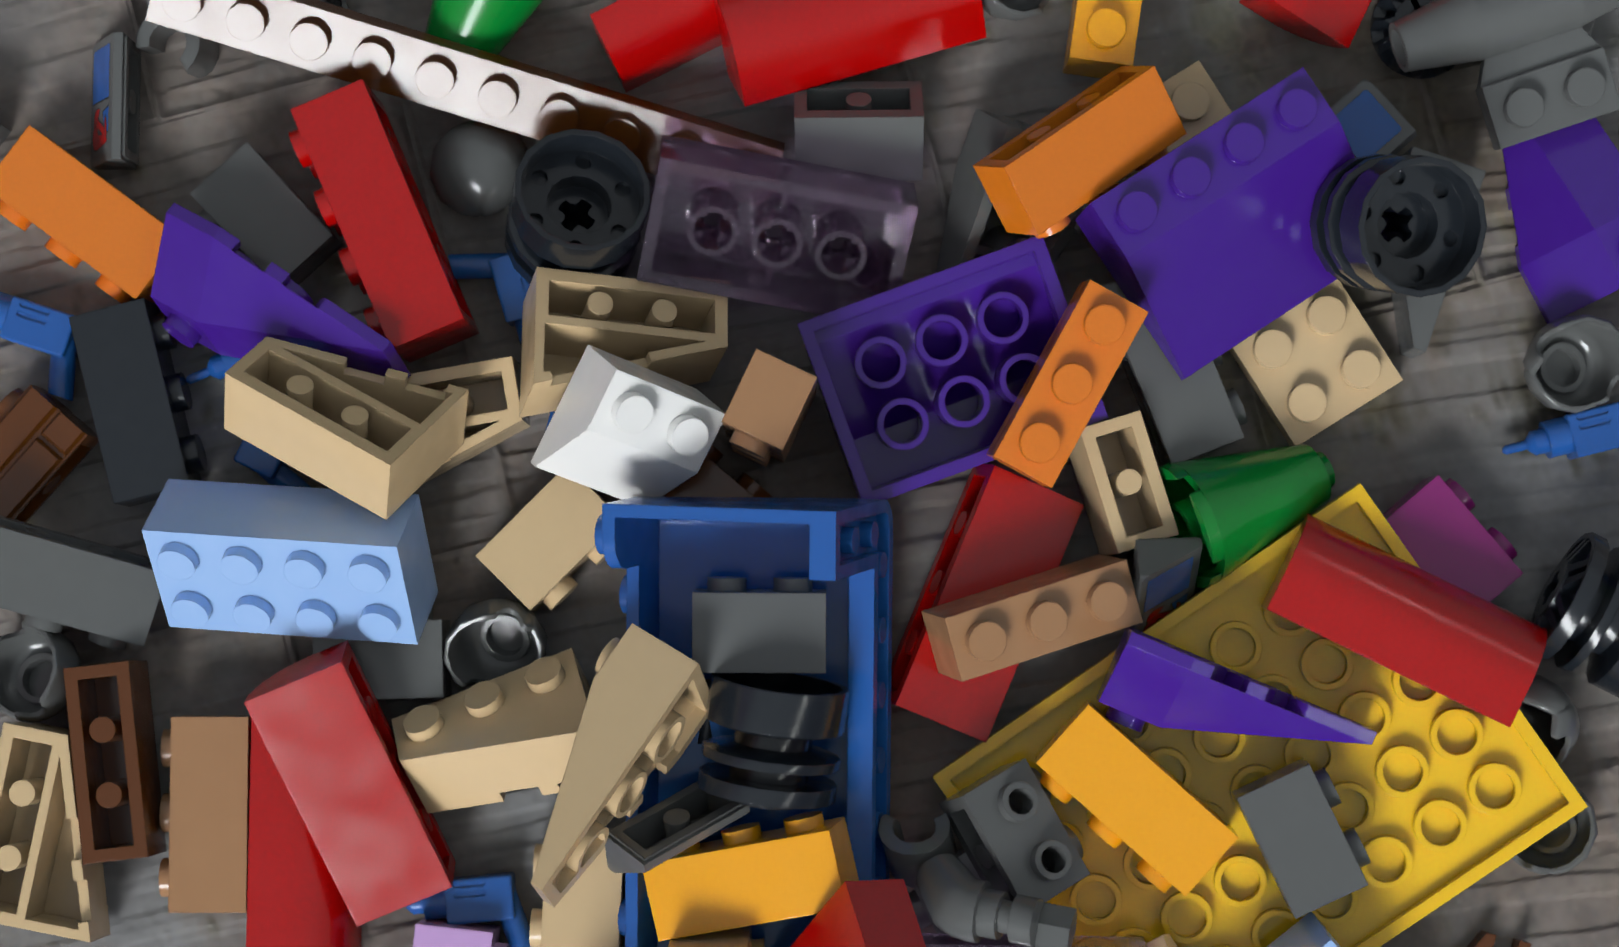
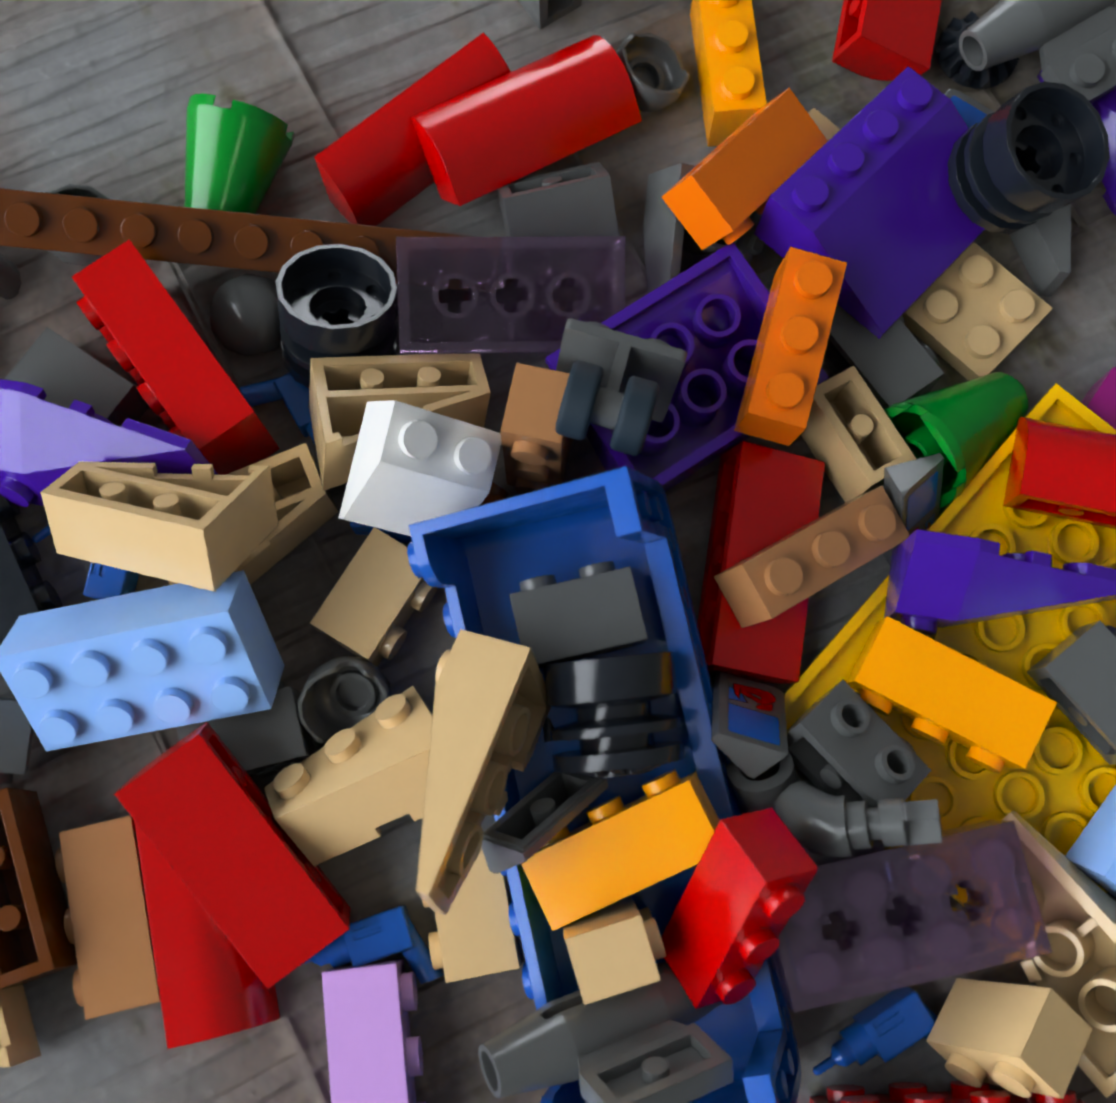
camera: 15 degrees left, 10 degrees down
none -> plate [555,318,687,456]
none -> slope [711,671,788,779]

